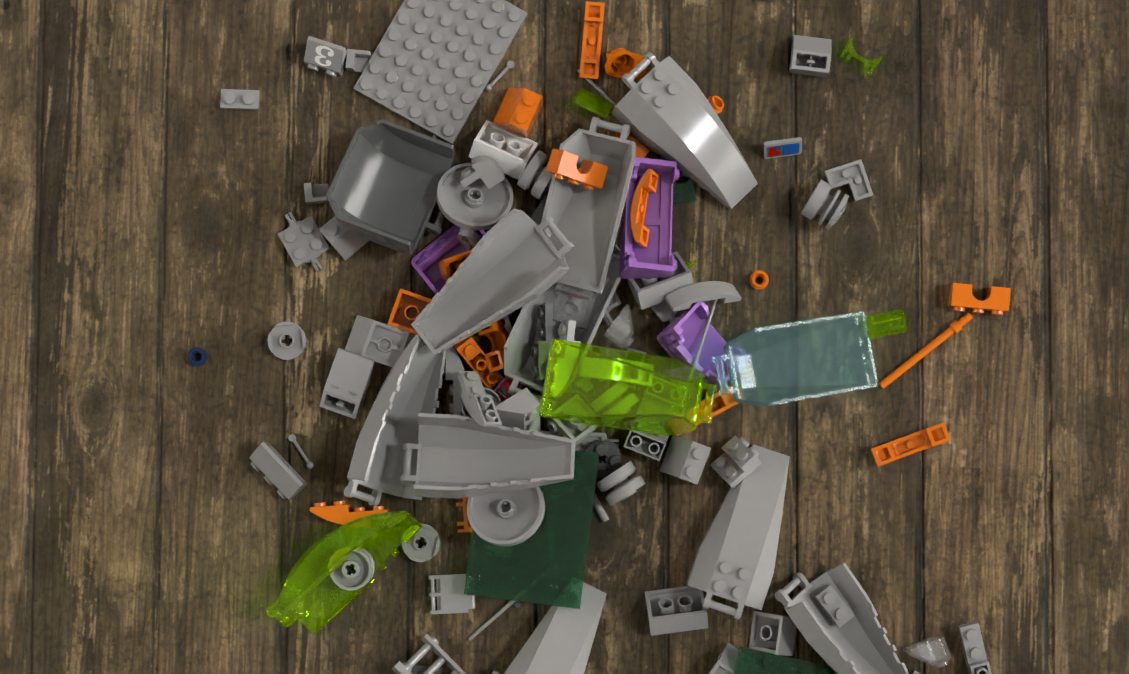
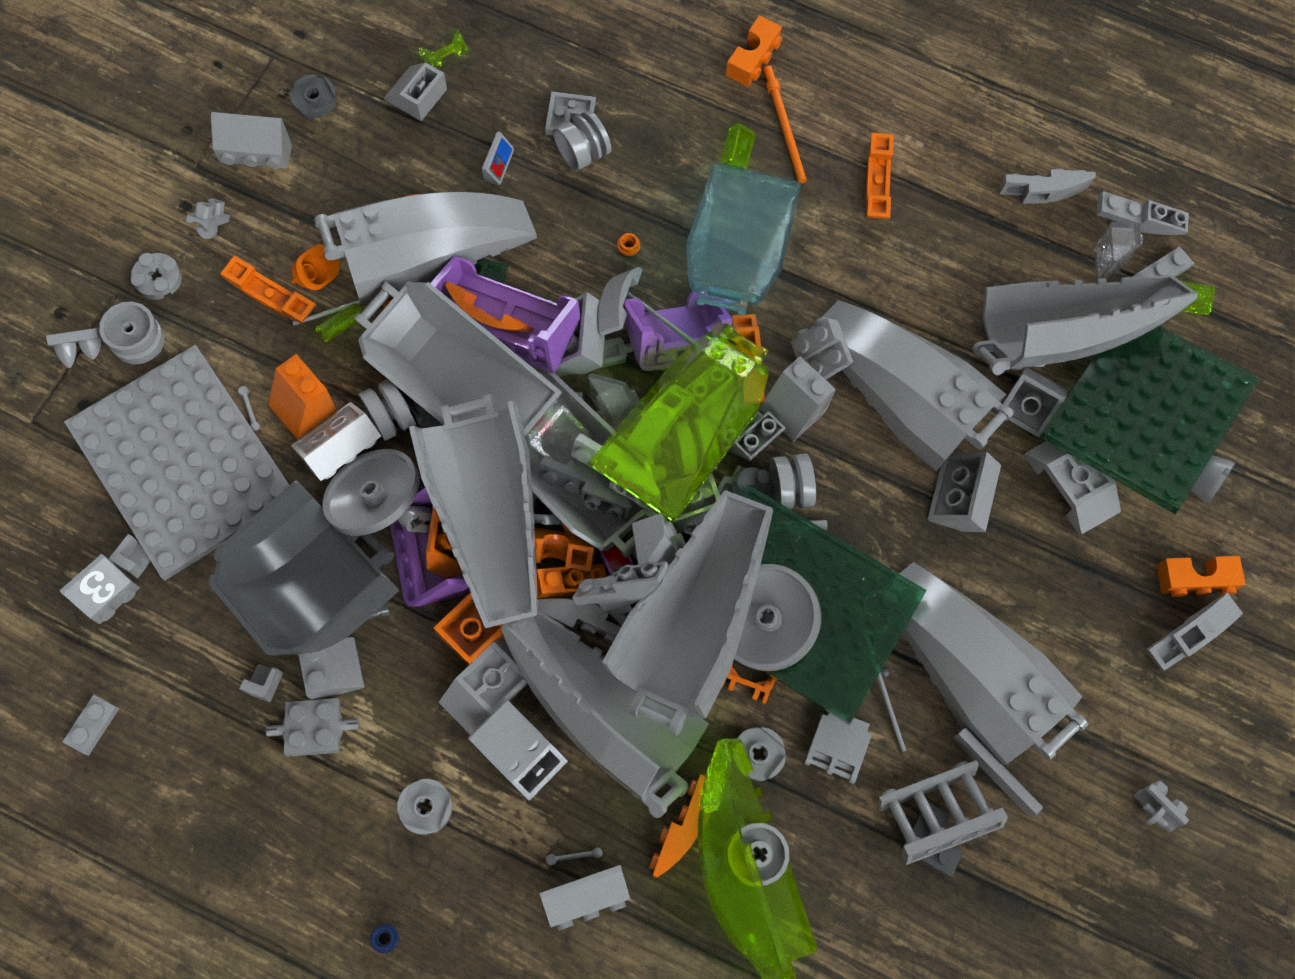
camera: 75 degrees left, 15 degrees down
light grey brick [460,156,505,189] -> none
orange arch [546,149,608,190] -> none
light grey plate [815,585,855,628] -> none
none -> light grey slope [999,168,1096,204]

